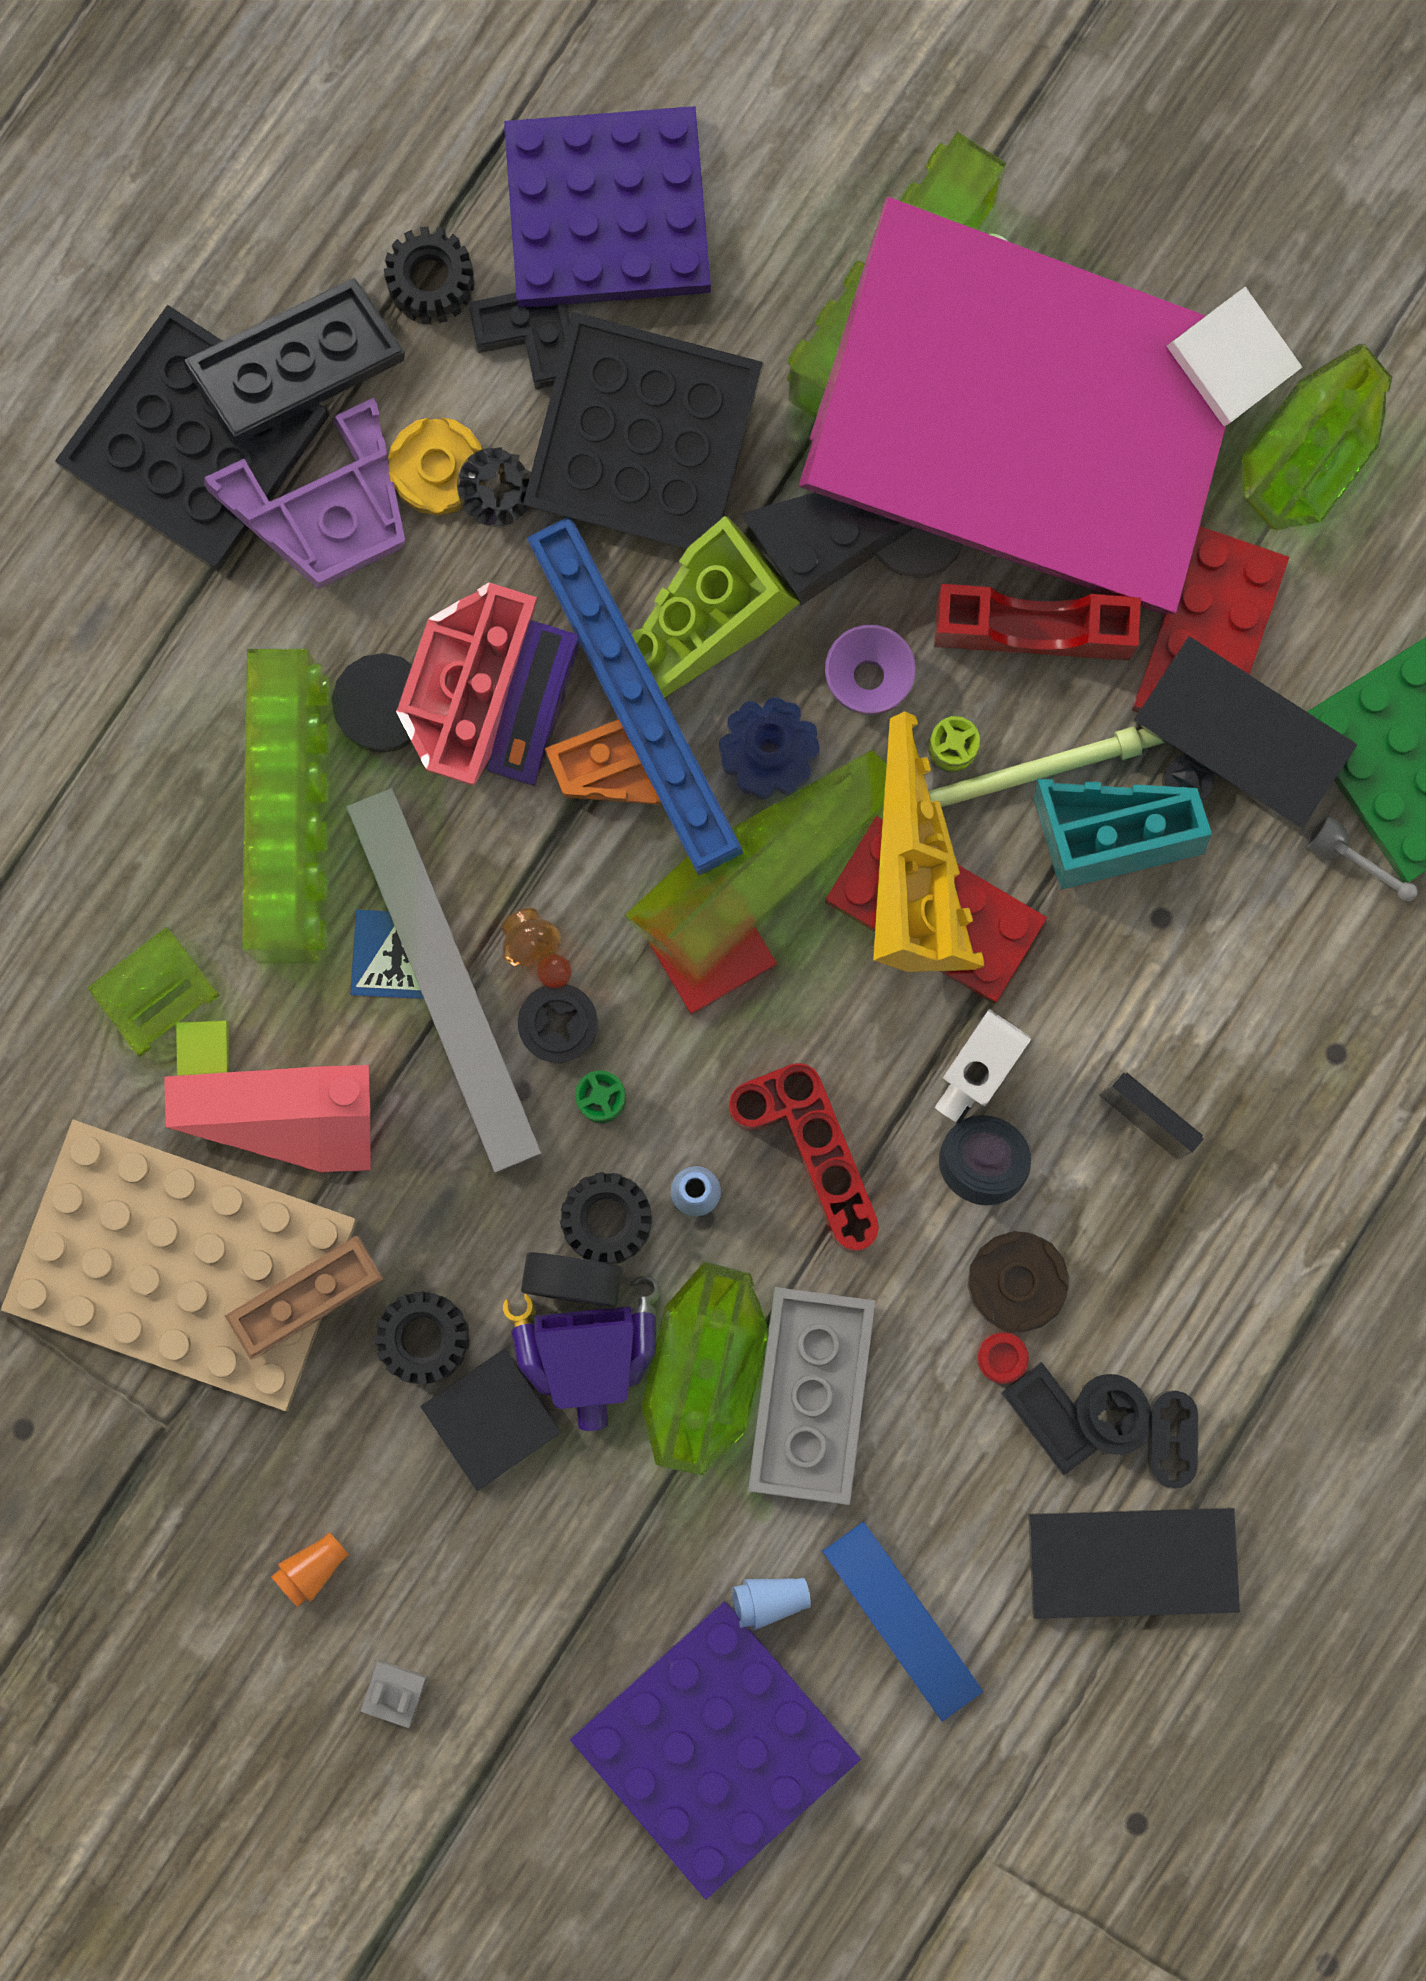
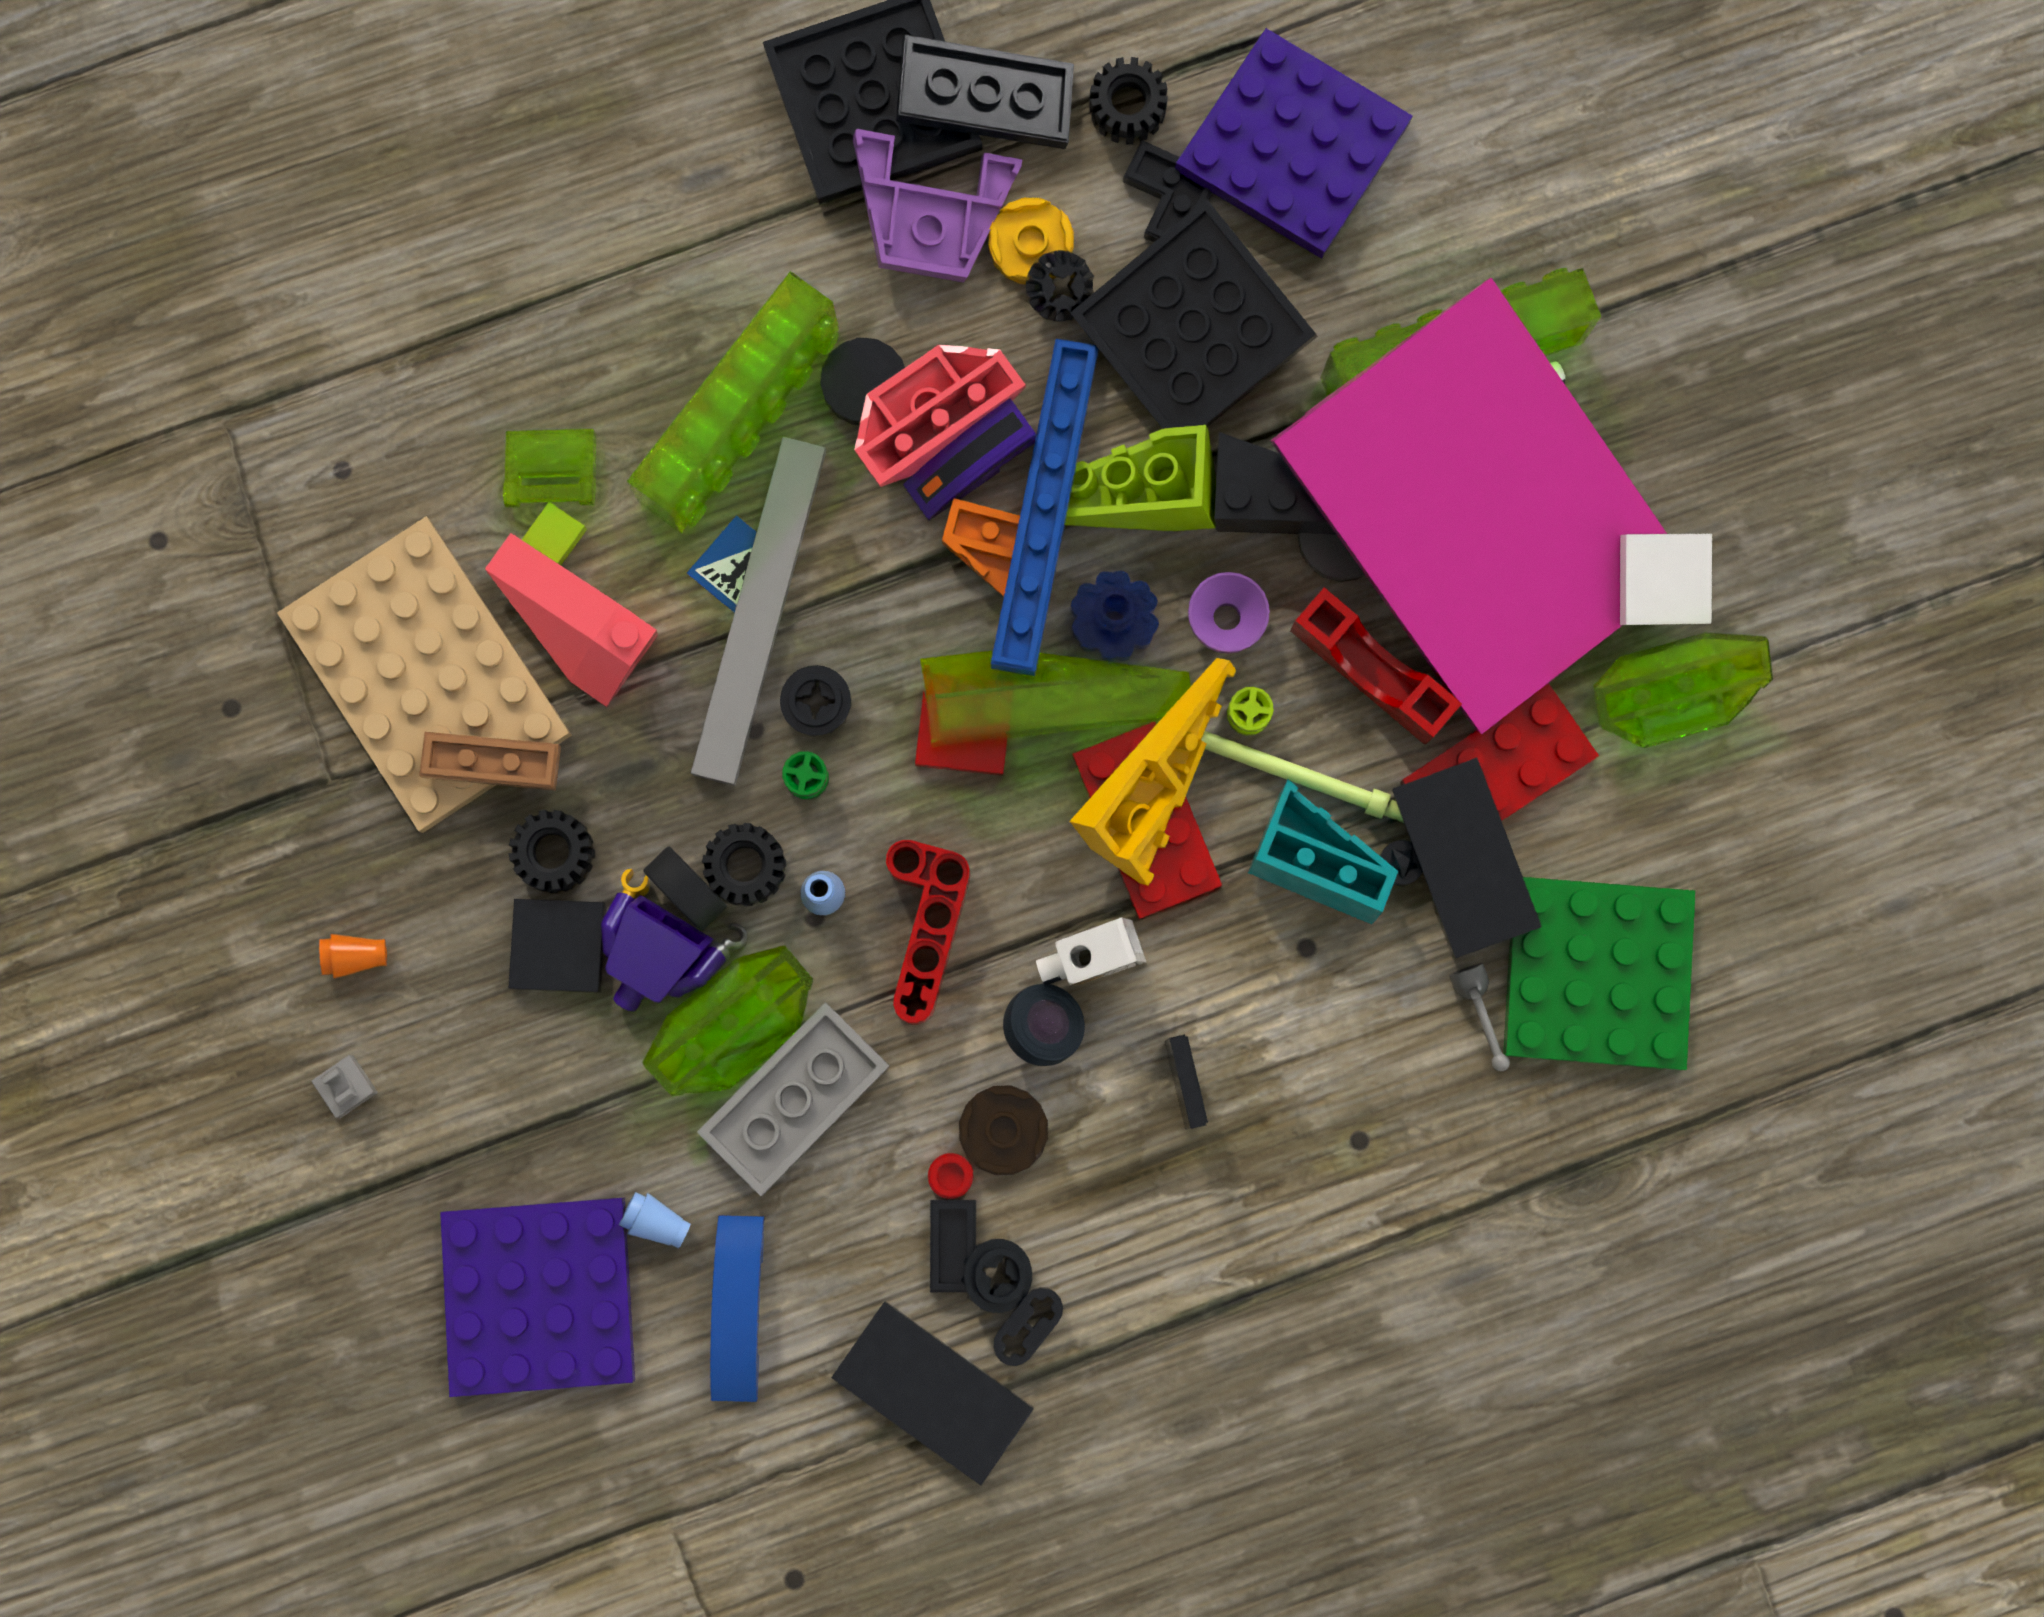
camera: 35 degrees right, 0 degrees up
clear orange animal [501,908,572,988] -> none

